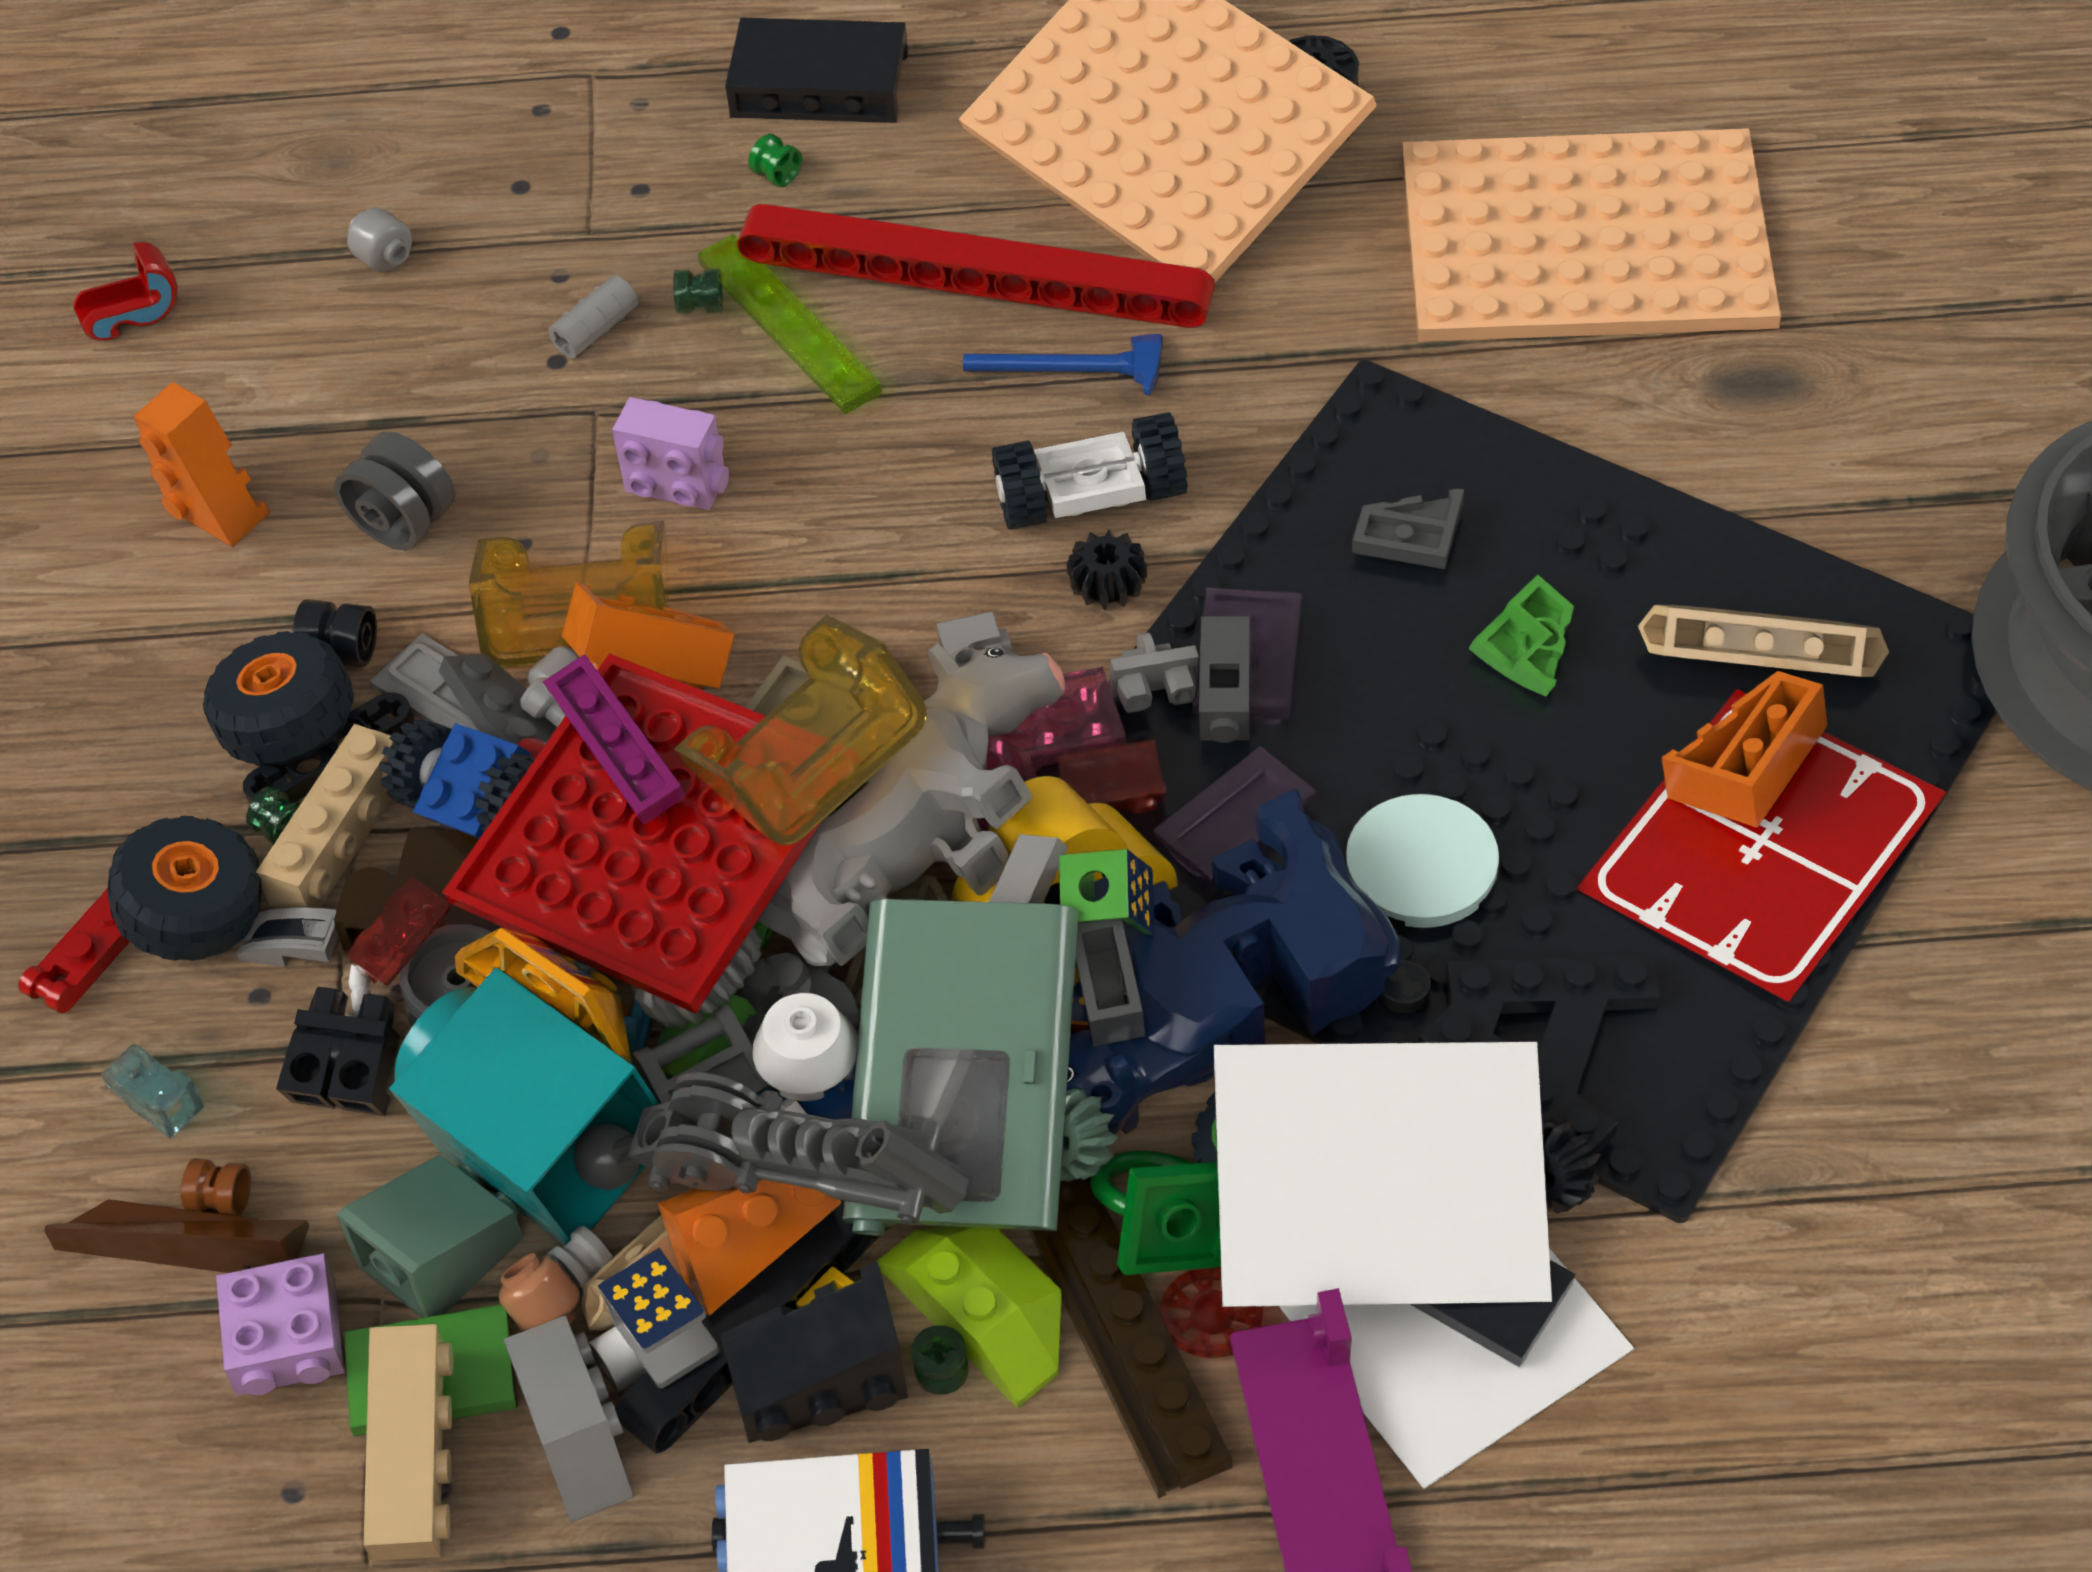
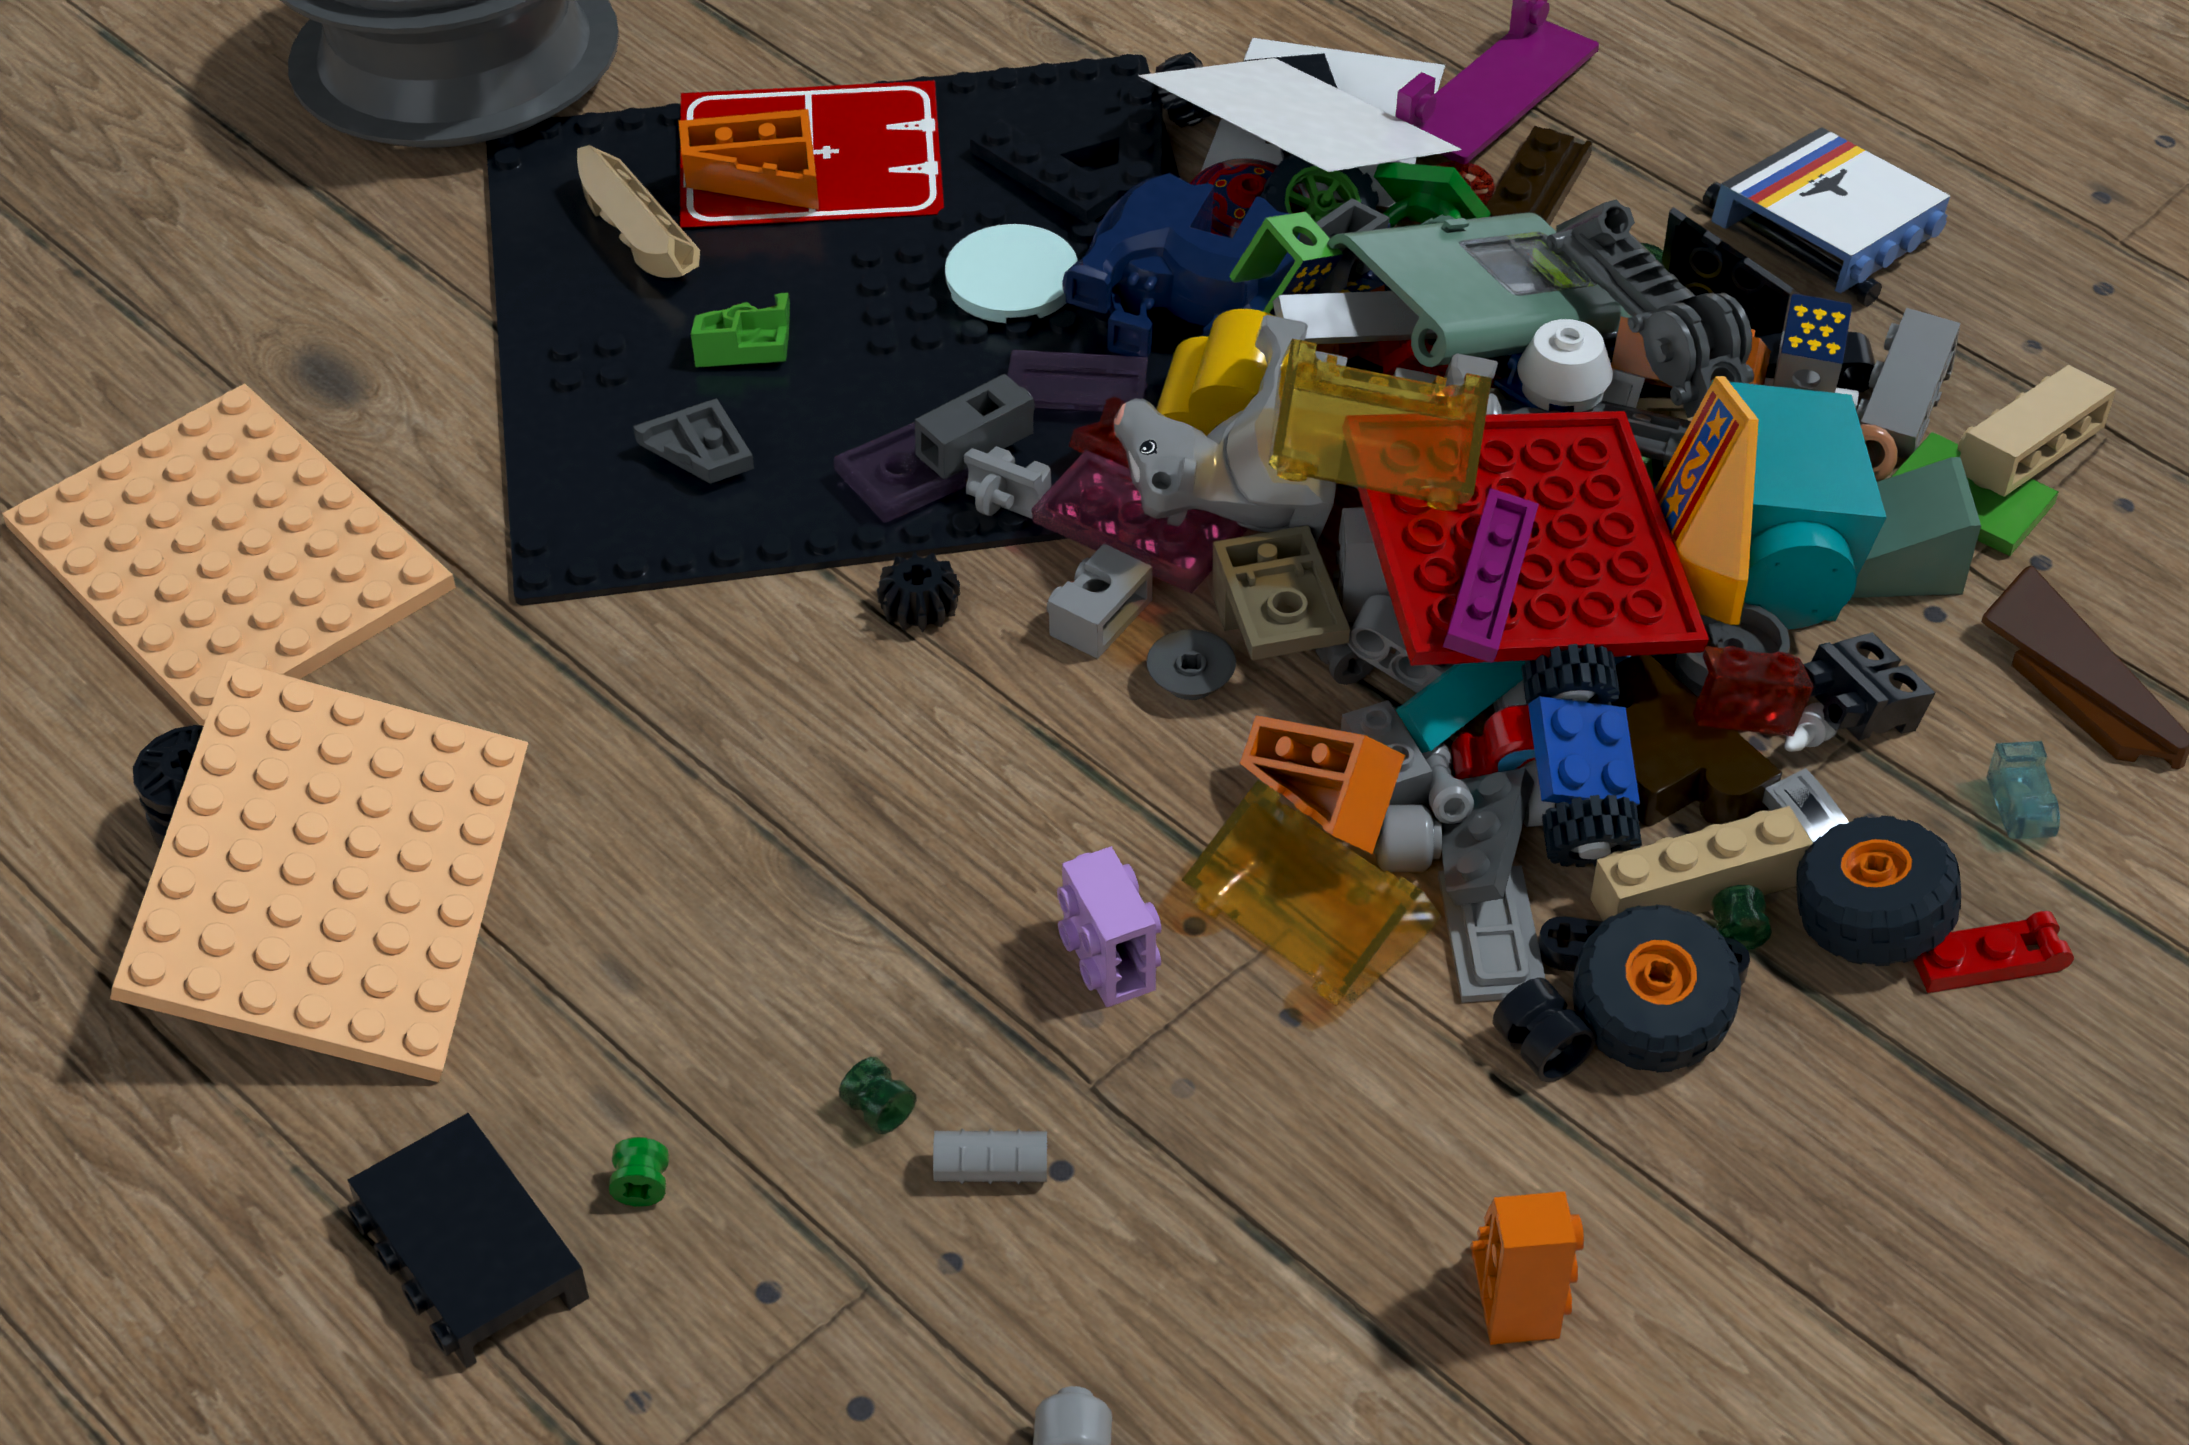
camera: 135 degrees left, 5 degrees down
dark orange wheel [181,1158,251,1216] -> none
lavender brick [216,1253,345,1396] -> none
dark grey wheel [334,431,456,551] -> none
clear neon green tile [697,234,882,414] -> none
red beam [737,204,1215,328] -> none
blue piece [963,334,1163,396] -> none
plate [992,412,1188,530] -> none

